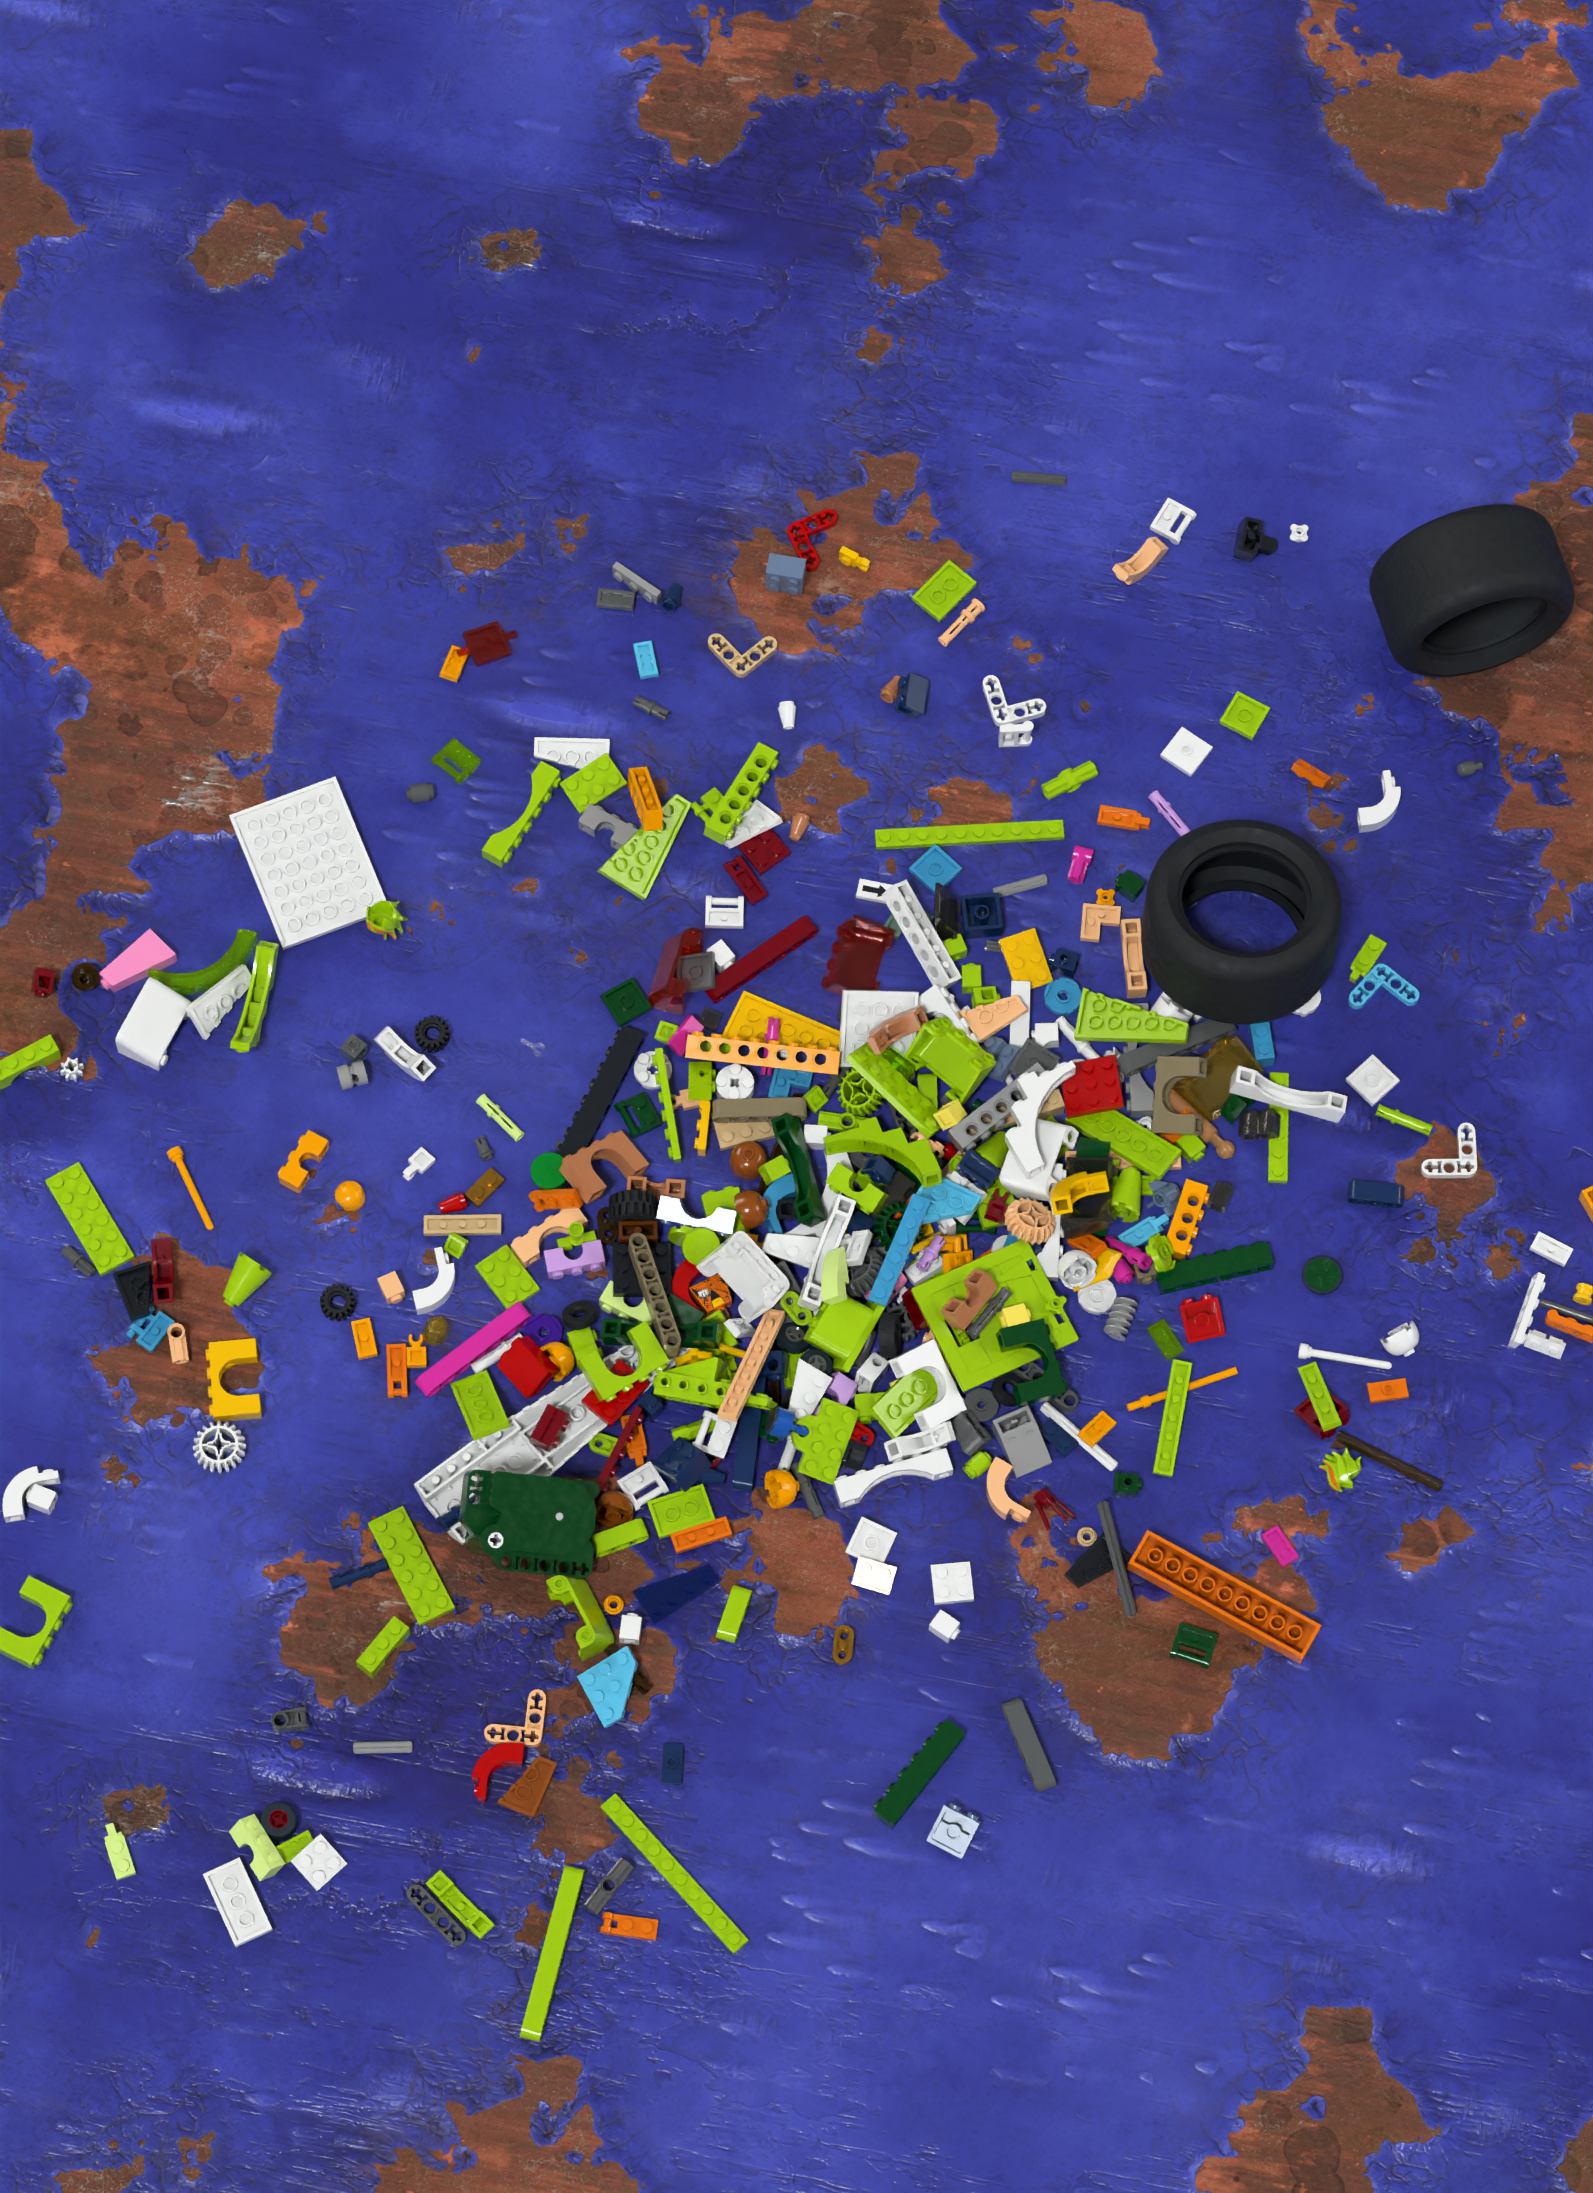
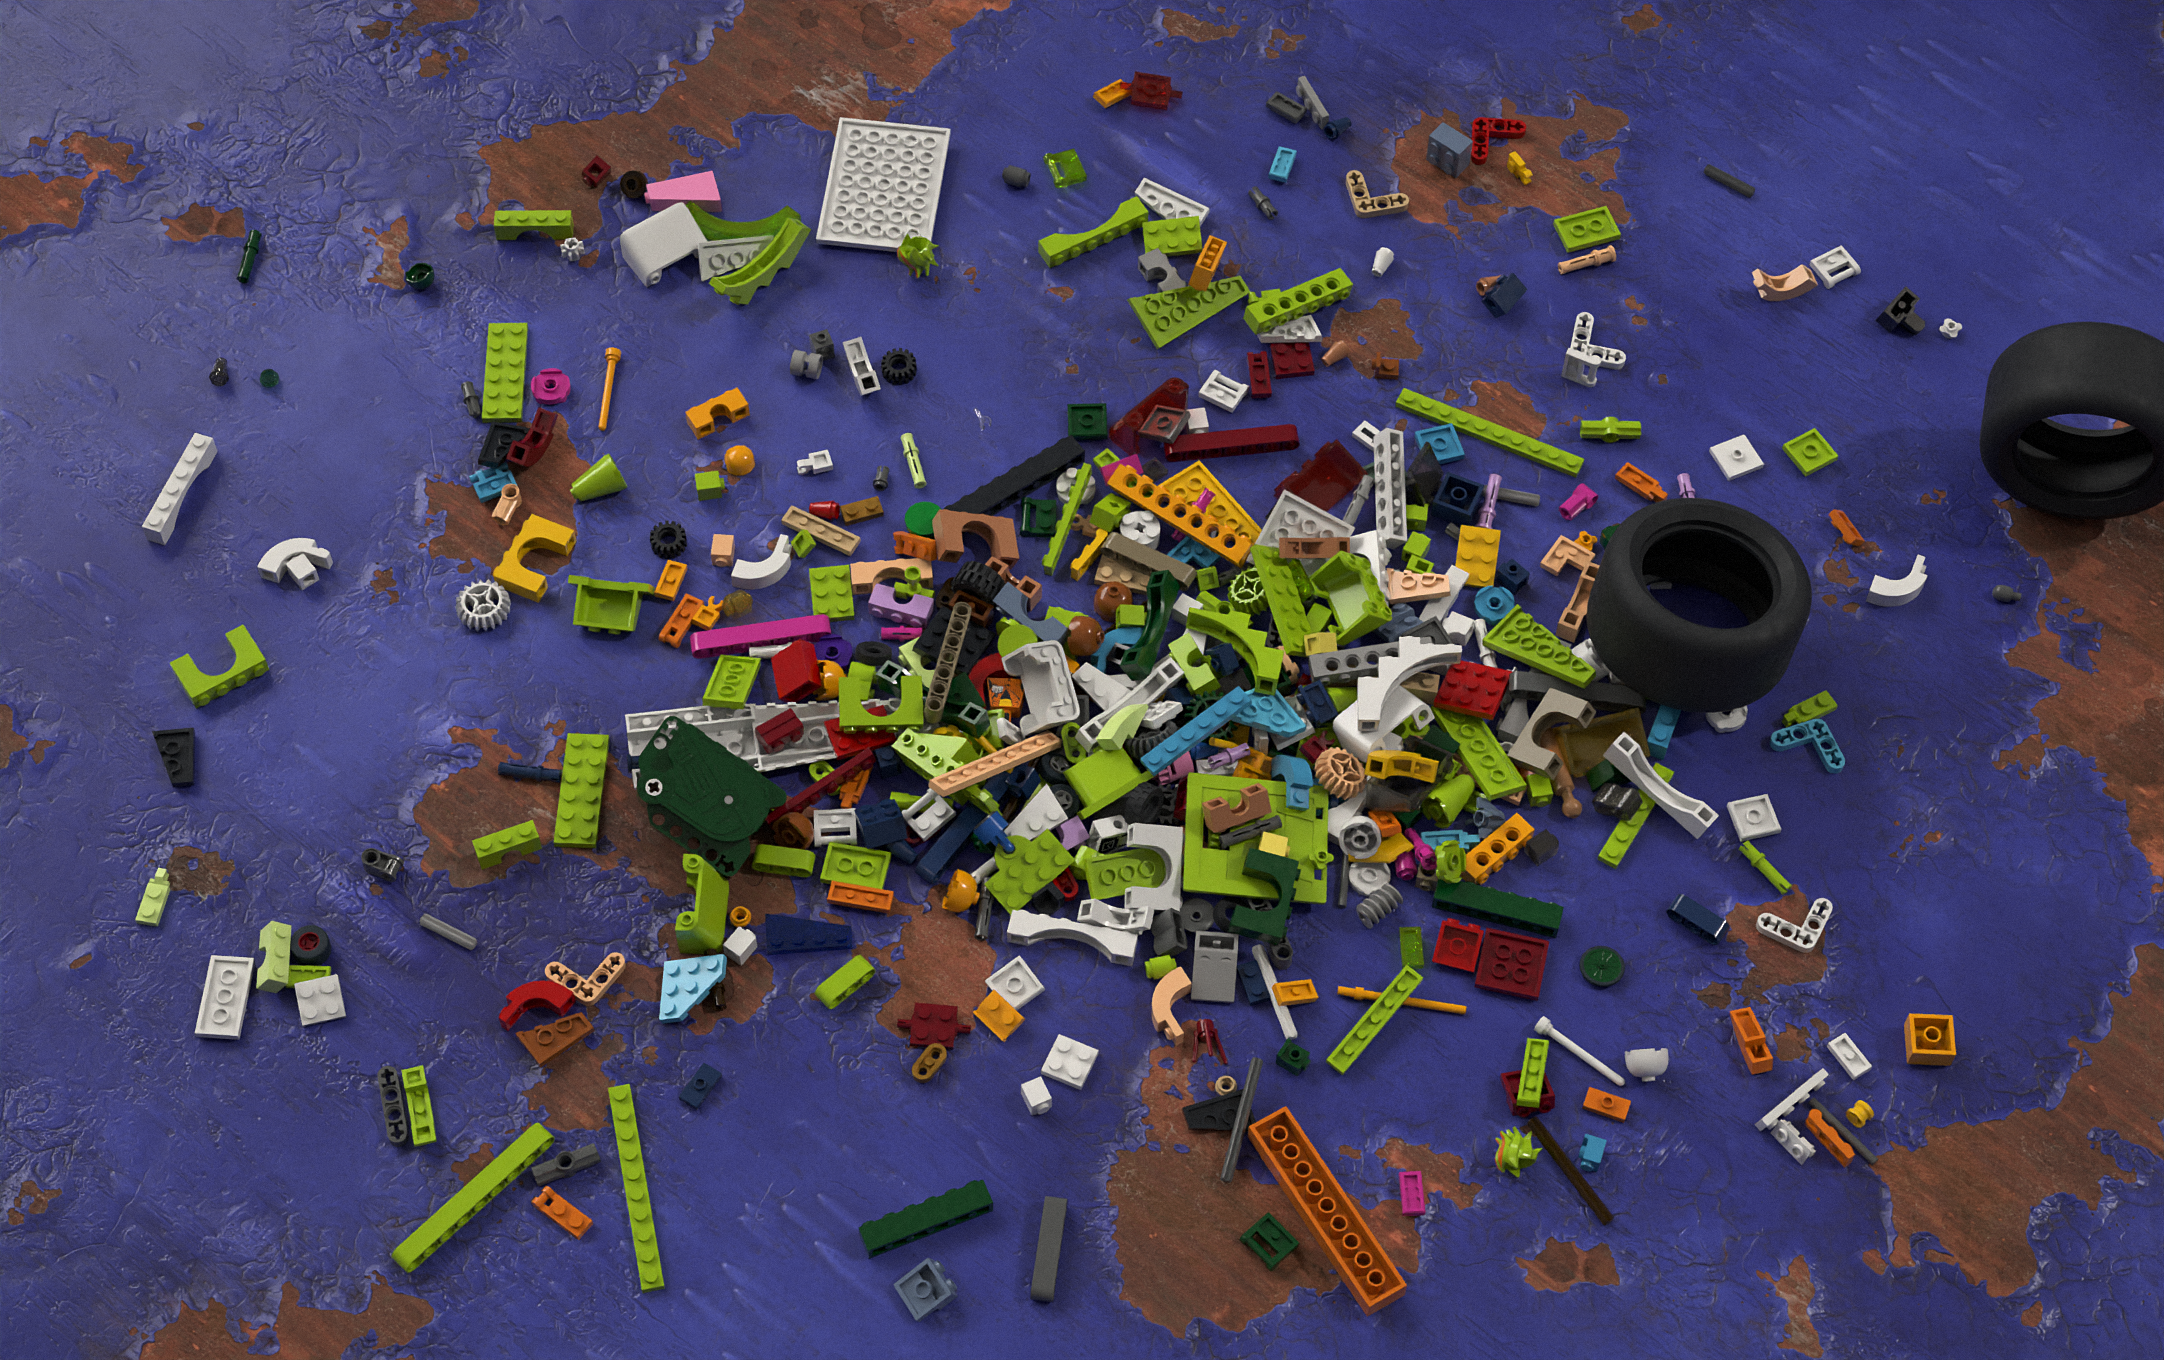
camera: 30 degrees right, 10 degrees down
none -> black wing [152,727,195,787]
none -> dark pink plate [531,368,571,405]
none -> lime windscreen [568,575,656,635]
none -> lime brick [695,471,725,501]
none -> dark pink pin [881,626,922,642]
none -> dark red plate [897,1002,971,1050]
none -> dark azure arch [1271,755,1313,811]
none -> dark grey bar [1338,852,1350,908]
none -> light grey pin [1342,475,1375,526]
none -> dark orange bracket [1371,352,1399,380]
none -> dark red plate [1474,928,1549,1001]
none -> lavender pin [1475,474,1502,529]
none -> dark azure brick [1578,1134,1607,1172]
none -> orange slope [1730,1007,1773,1075]

